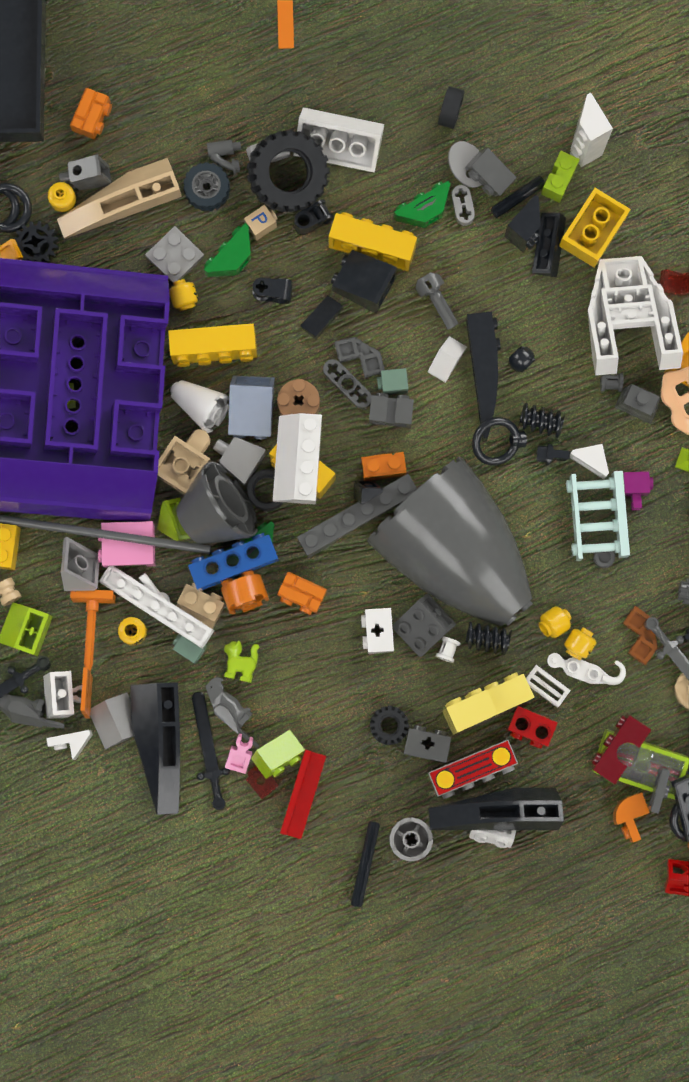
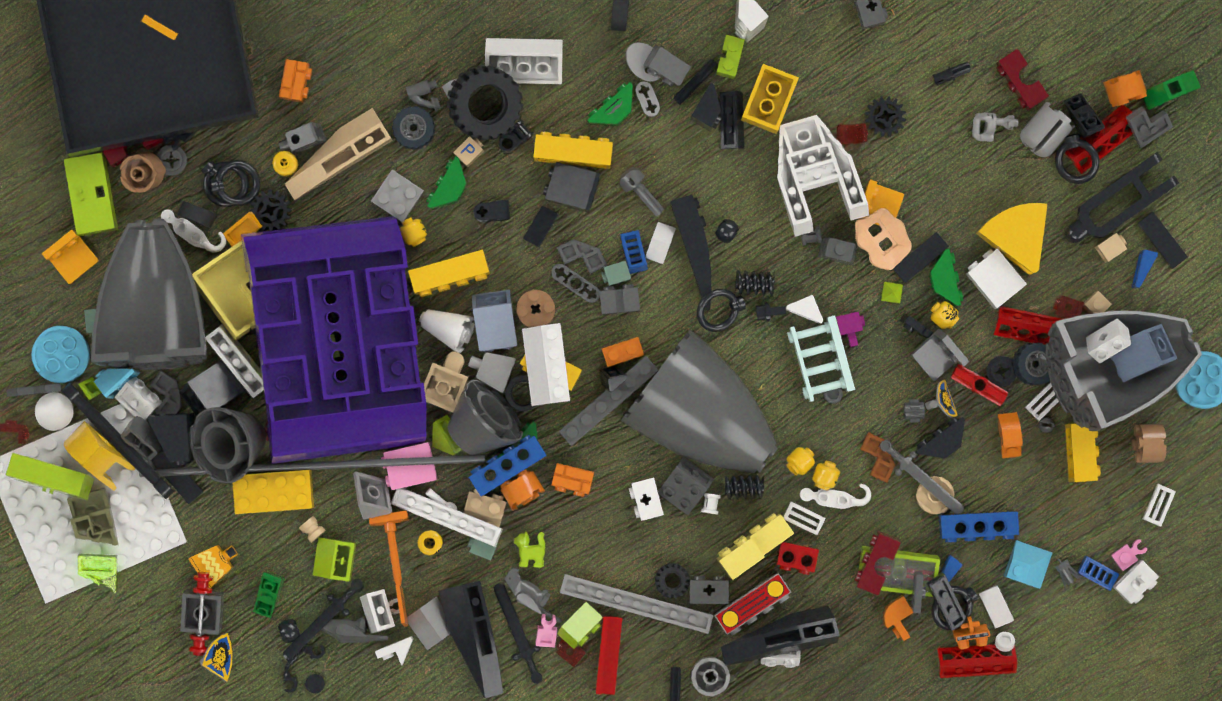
camera: 15 degrees left, 5 degrees up
none -> light grey plate [560,574,713,634]
none -> blue slope [620,230,648,274]

